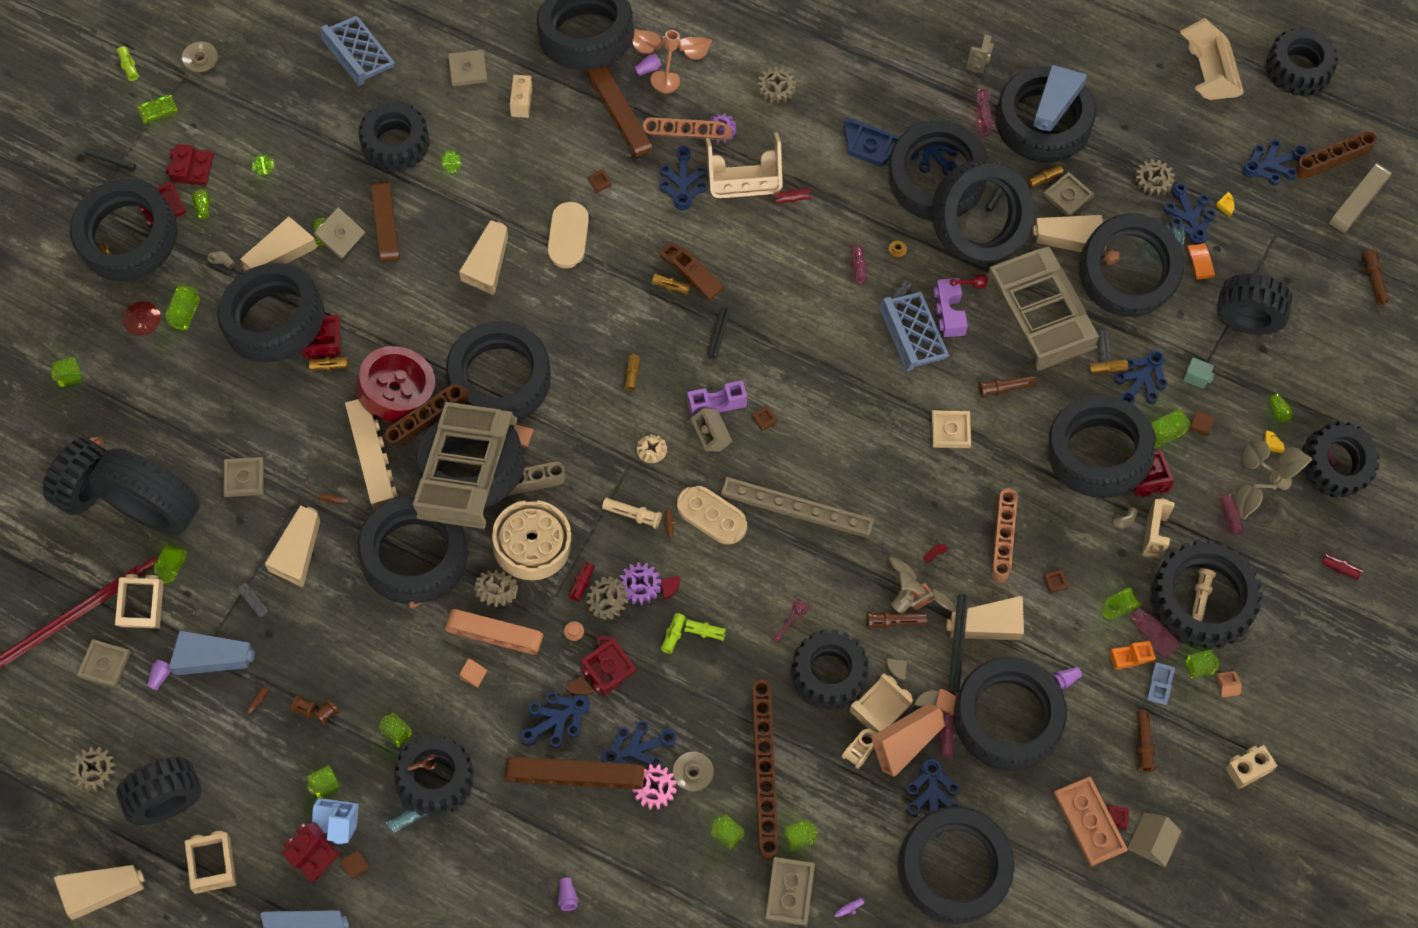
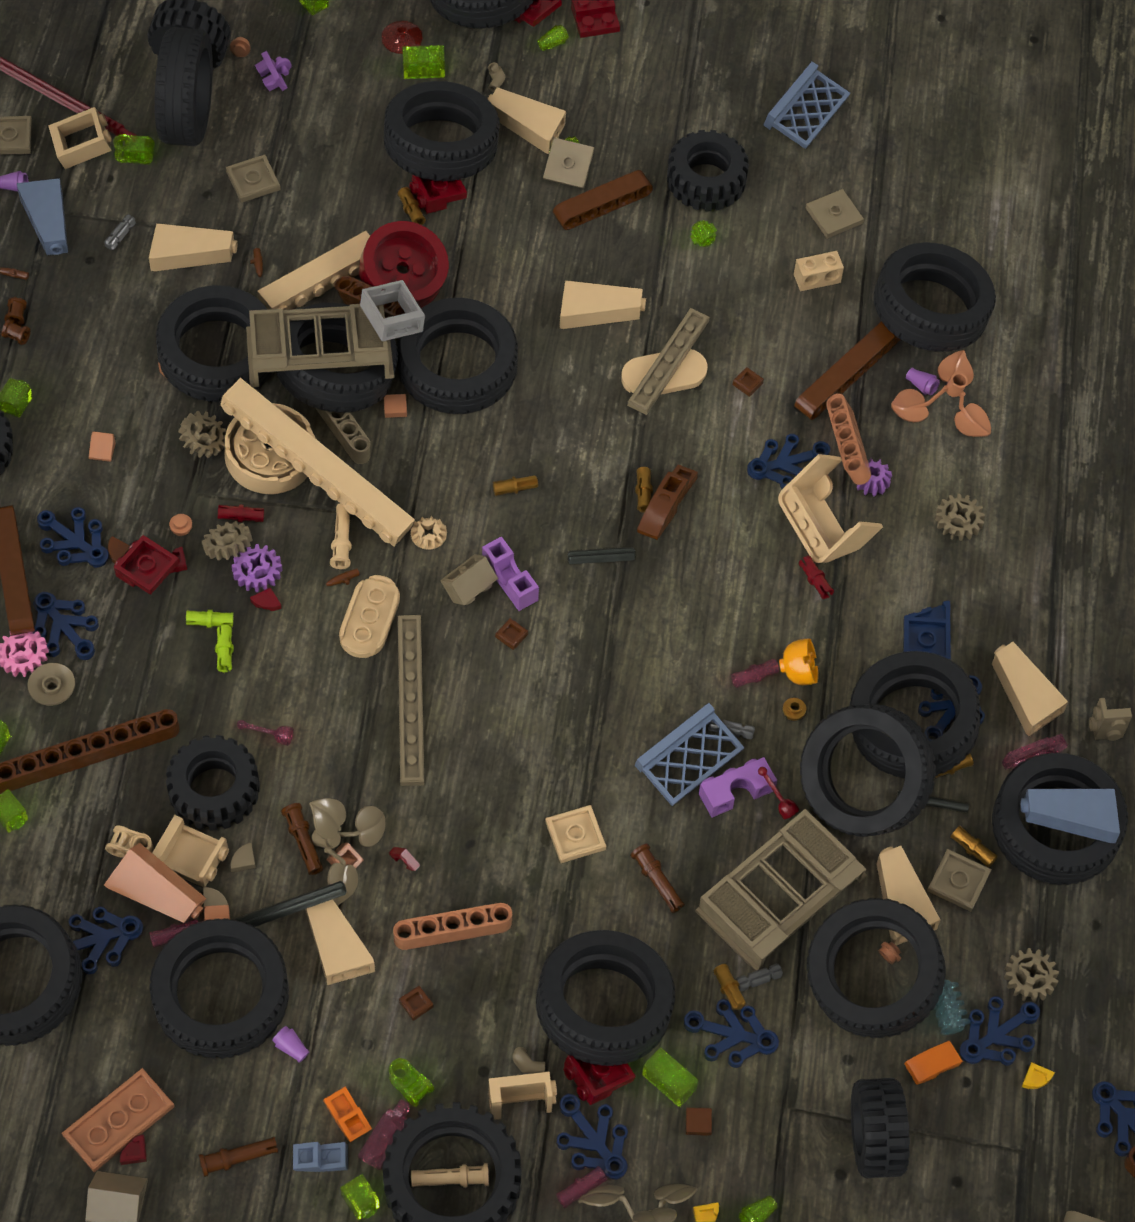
camera: 70 degrees right, 5 degrees down
clear neon green gear [252,155,275,175] -> none
nougat beam [445,609,543,655] -> none
sand green brick [1183,358,1215,389] -> none
none -> tan brick [221,378,415,546]
none -> medium lavender hips [255,51,292,91]
none -> light grey window [360,280,425,341]
none -> dark blue plant [556,1094,628,1179]
none -> dark tan tile [627,308,710,415]
none -> light orange cylinder [779,638,818,685]
none -> tan slope [992,642,1068,736]

